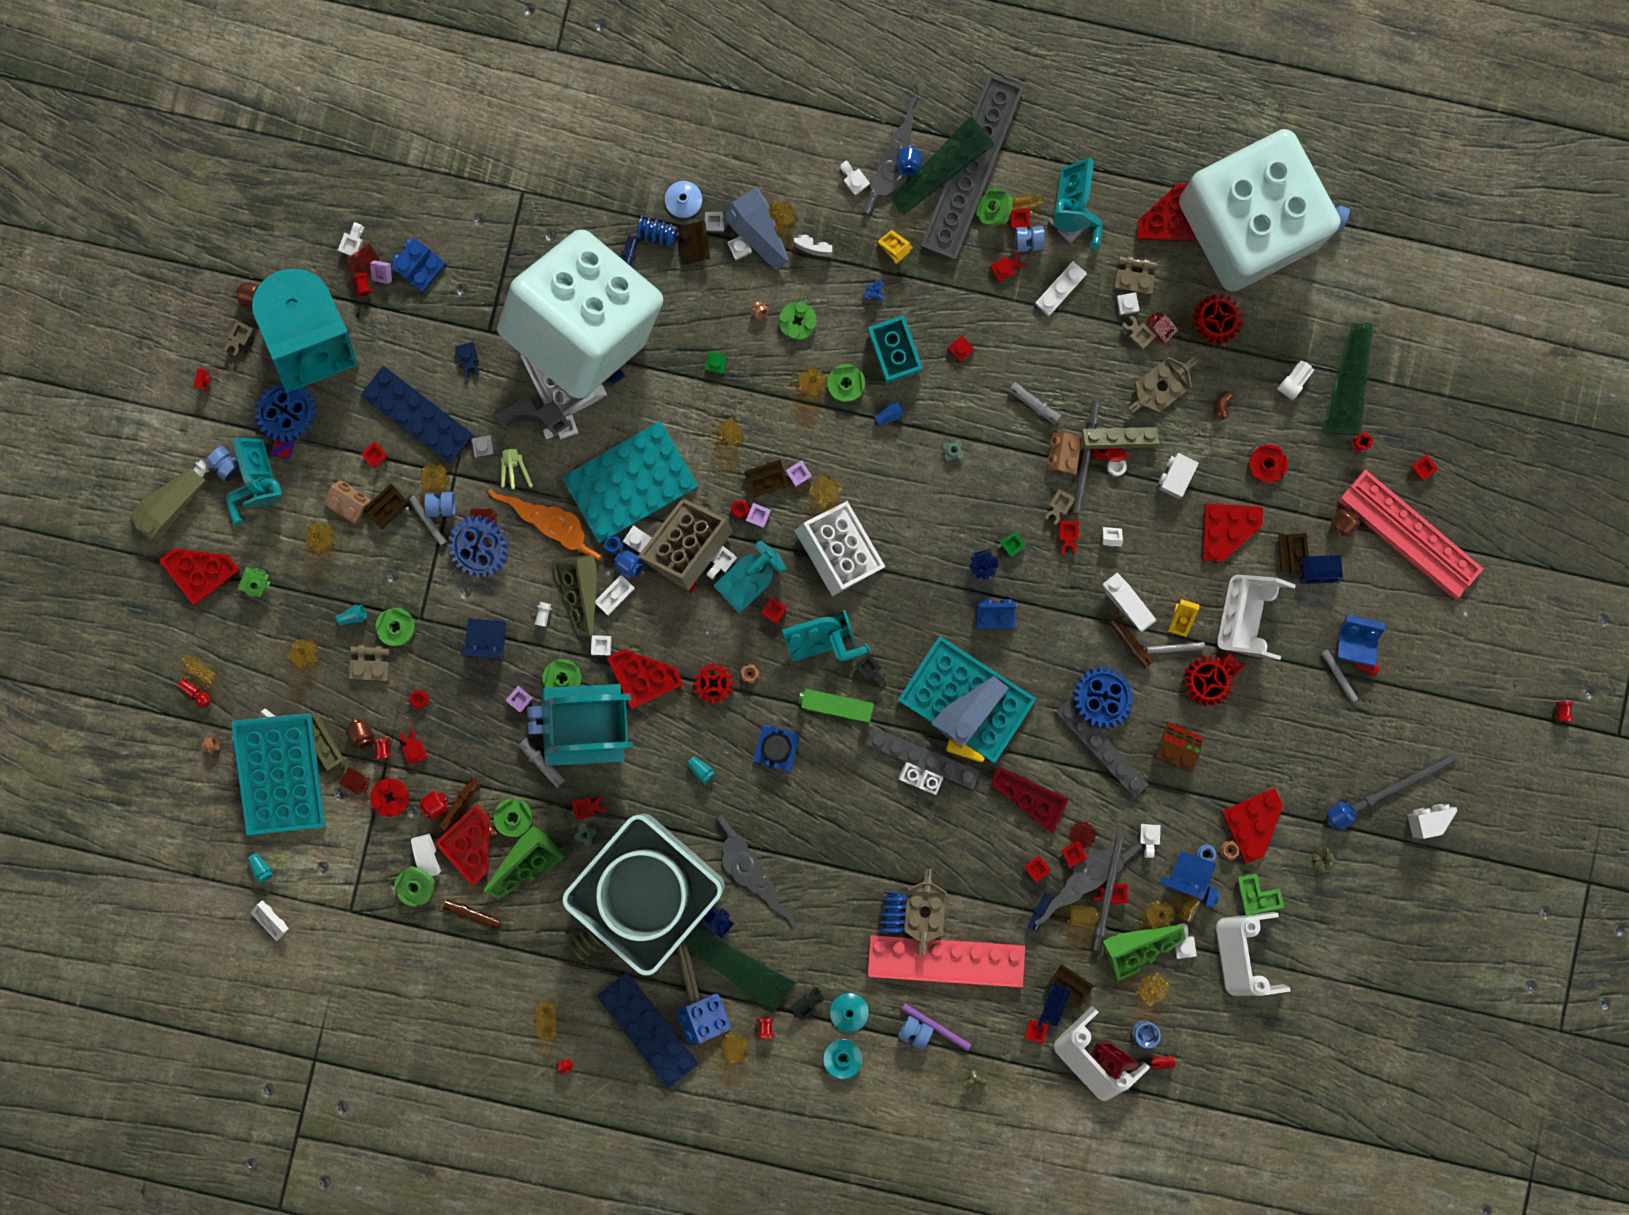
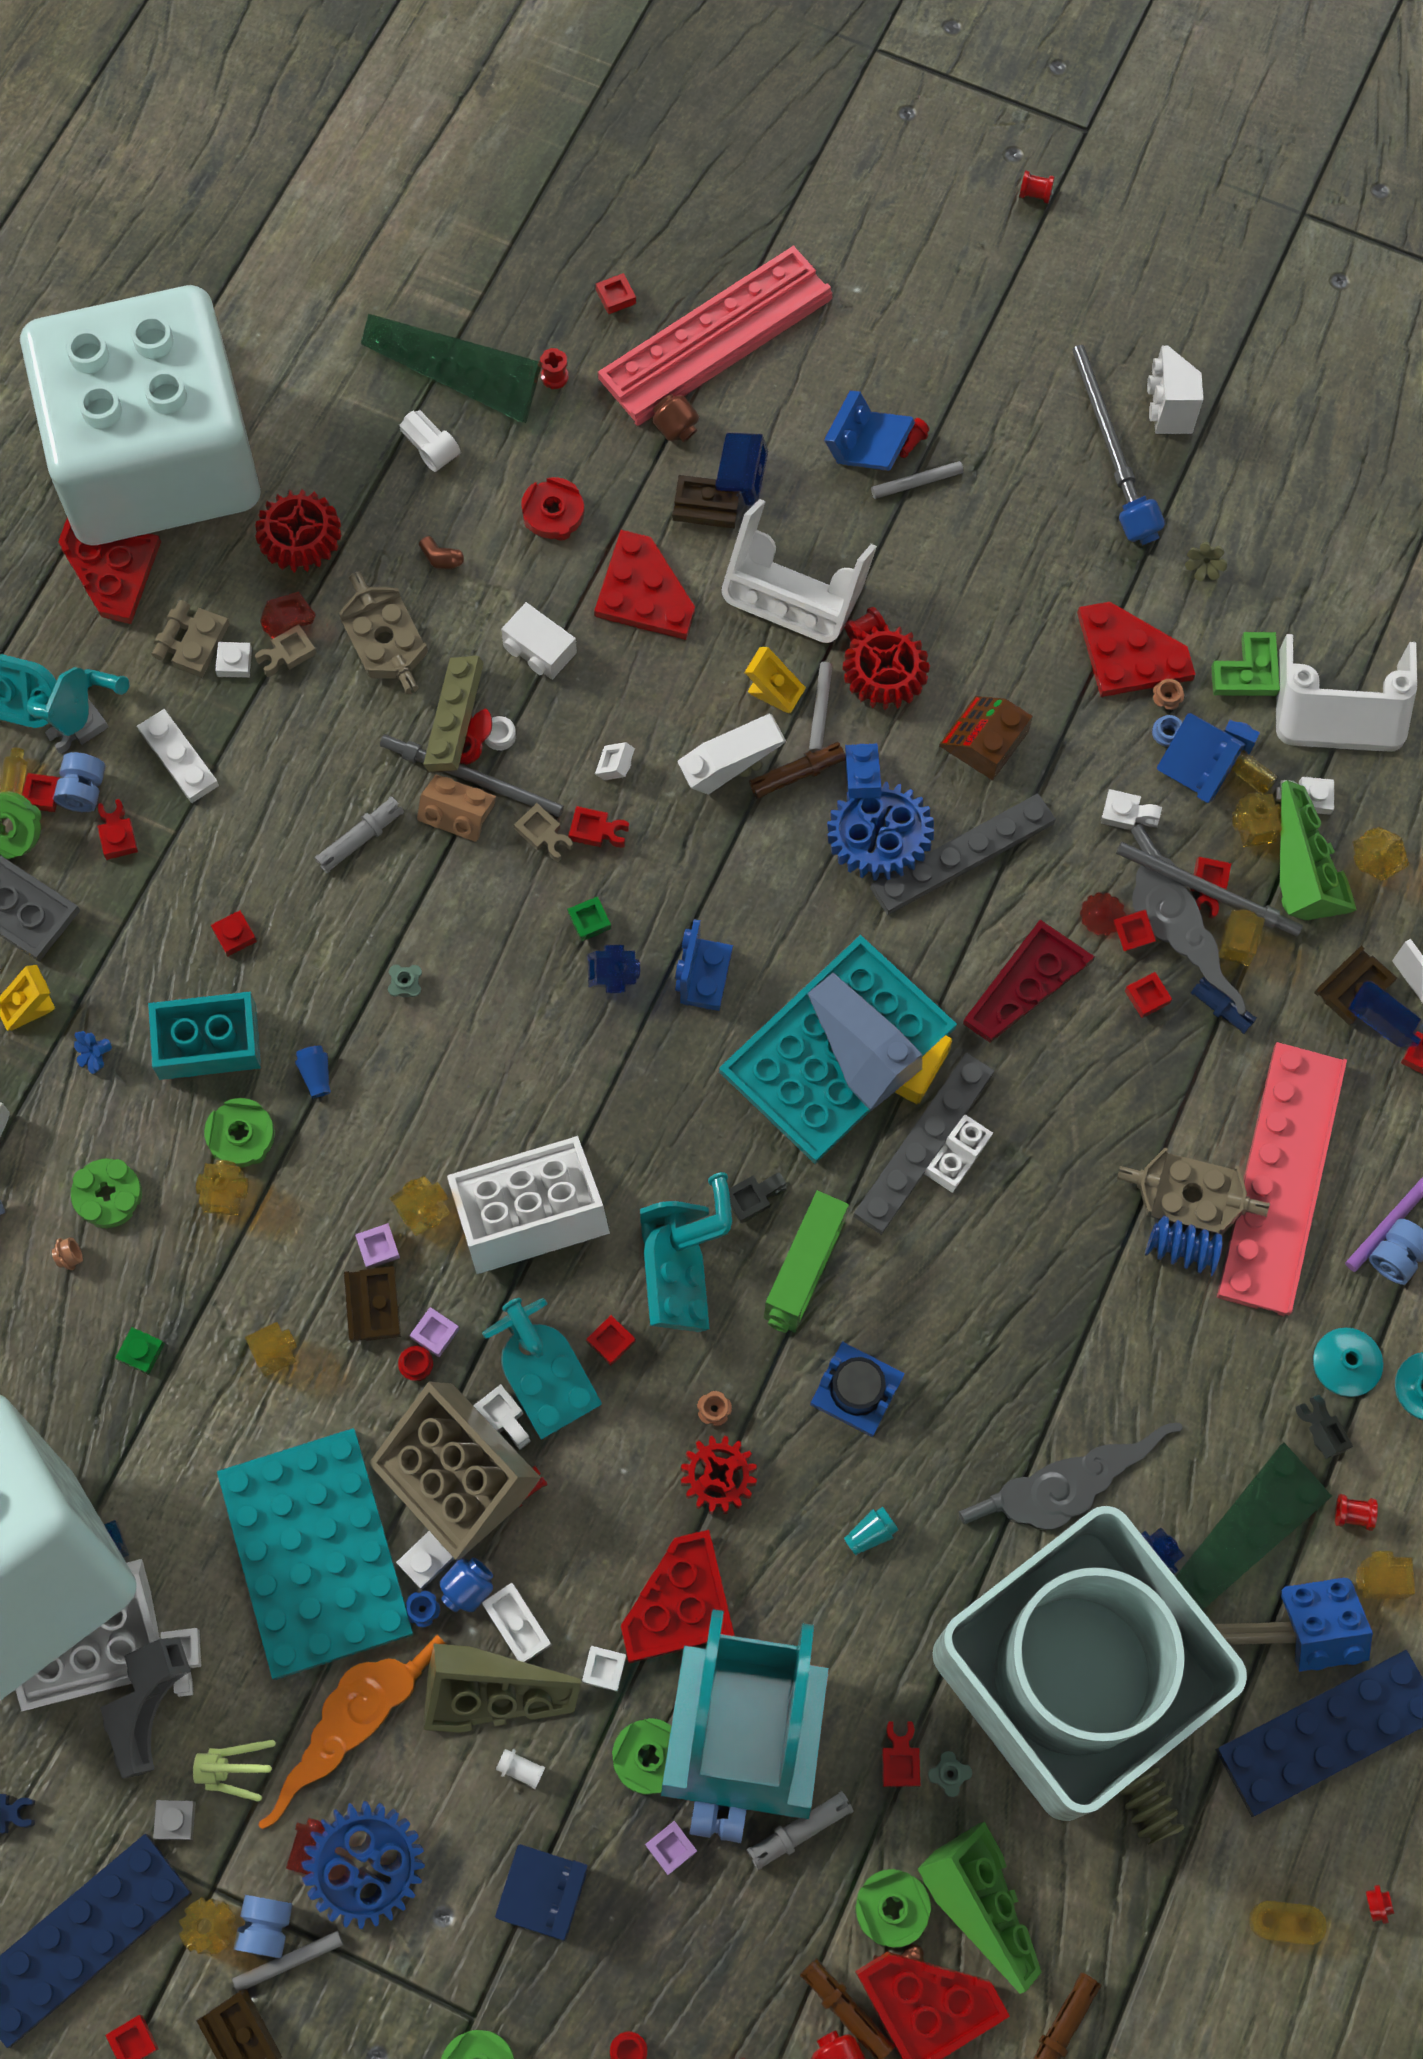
camera: 80 degrees left, 15 degrees down
none -> blue plate [845,744,881,798]

